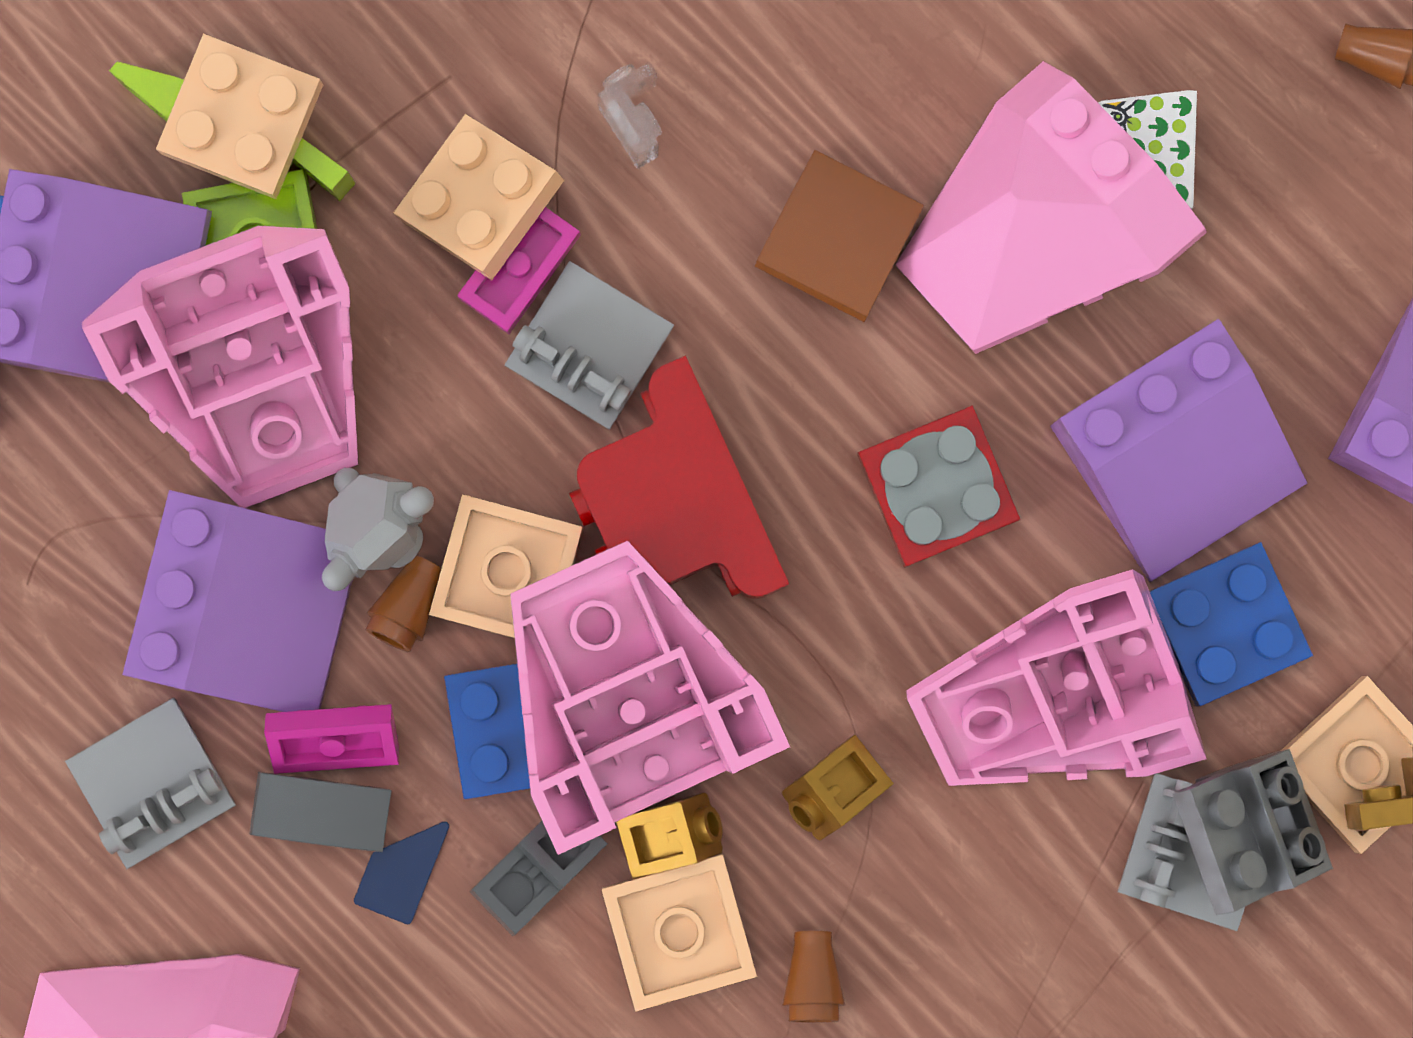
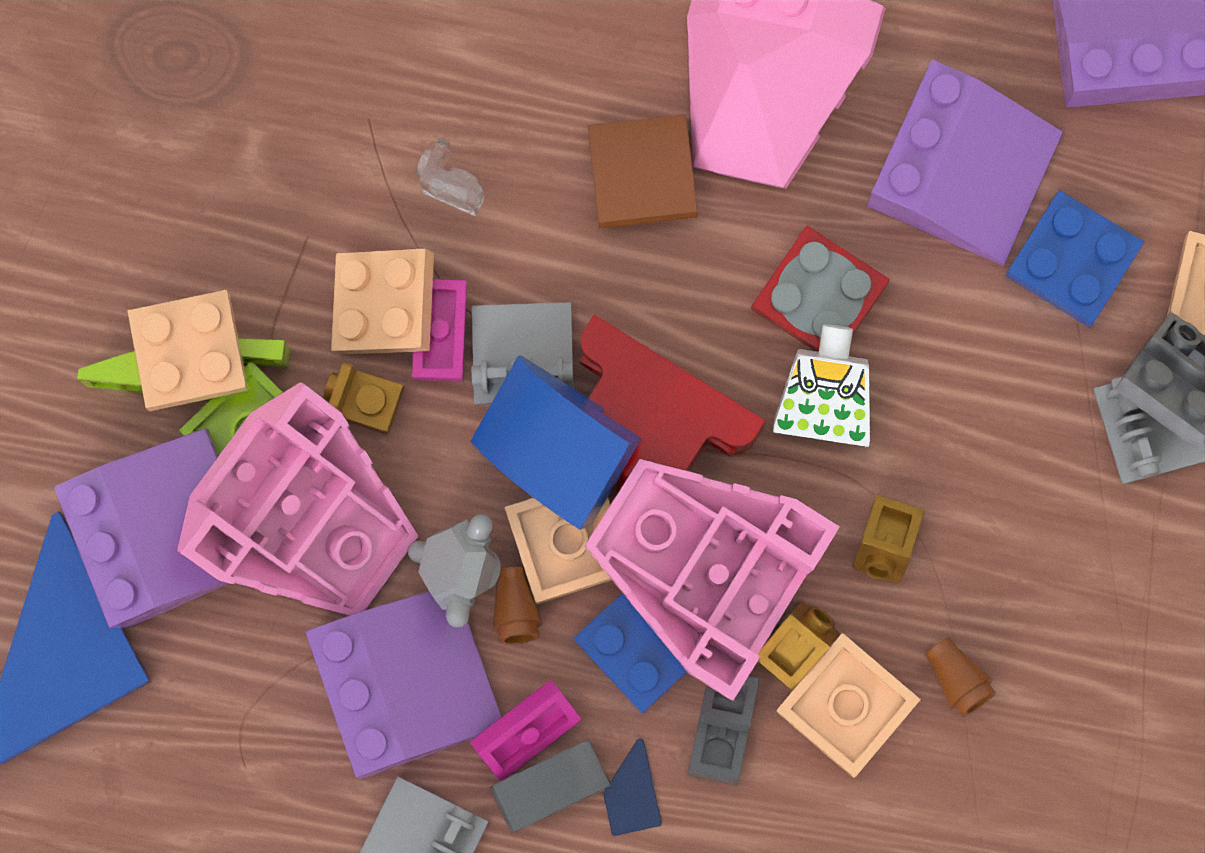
camera: 25 degrees left, 5 degrees down
bright pink wedge [906,569,1207,786] -> none
none -> pearl gold bracket [323,362,405,435]
none -> blue slope [470,355,642,530]
none -> white torso [773,324,870,447]

